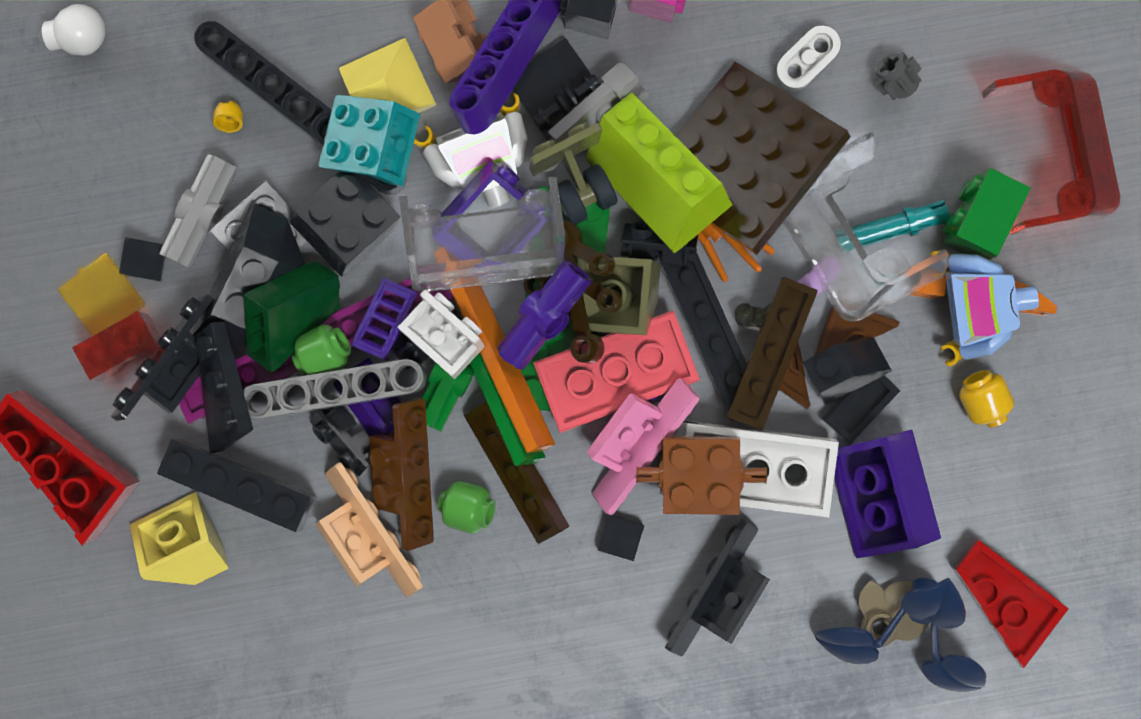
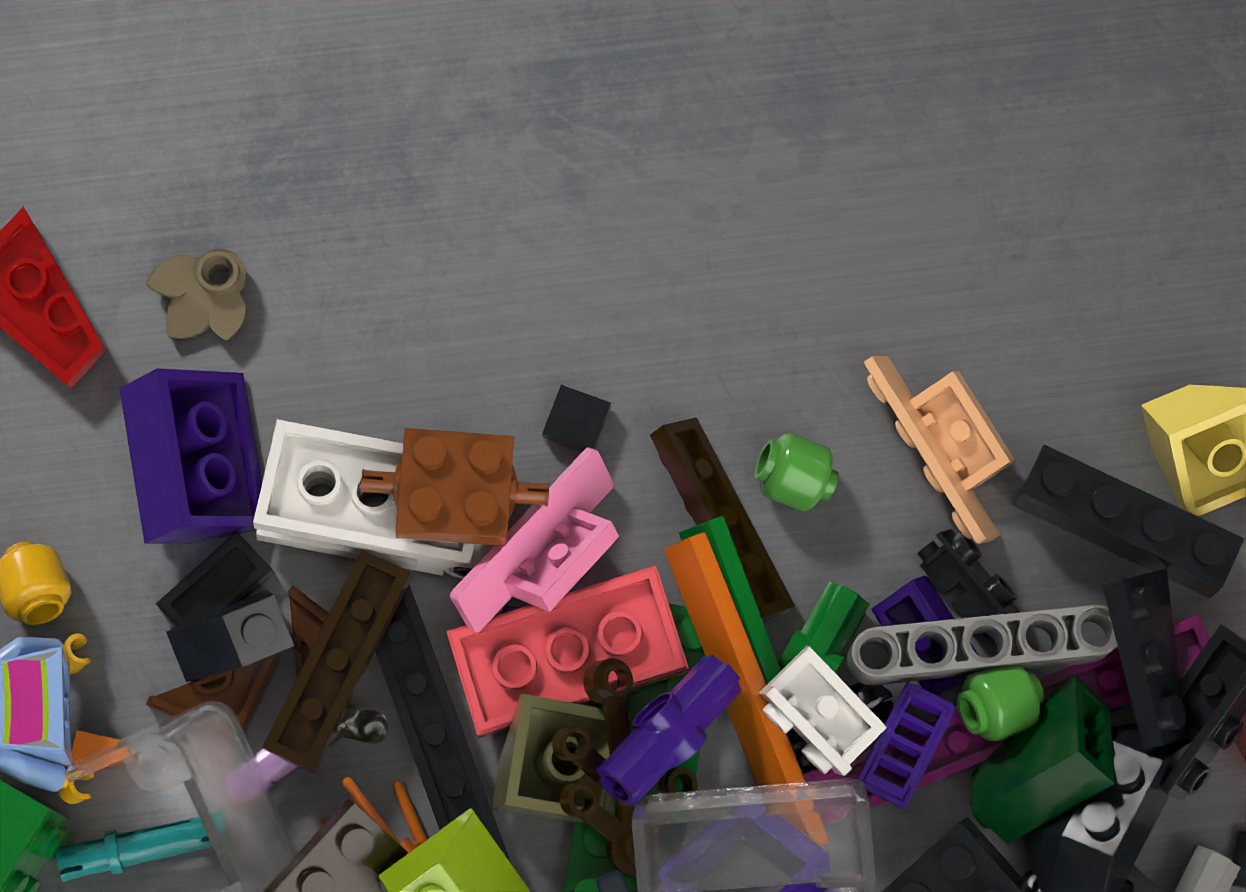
camera: 175 degrees left, 10 degrees down
reddish brown bracket [369,398,434,551] -> none
black hinge [620,221,699,266] -> none
black bracket [665,519,770,657] -> none
dark blue plant [814,578,987,692] -> none

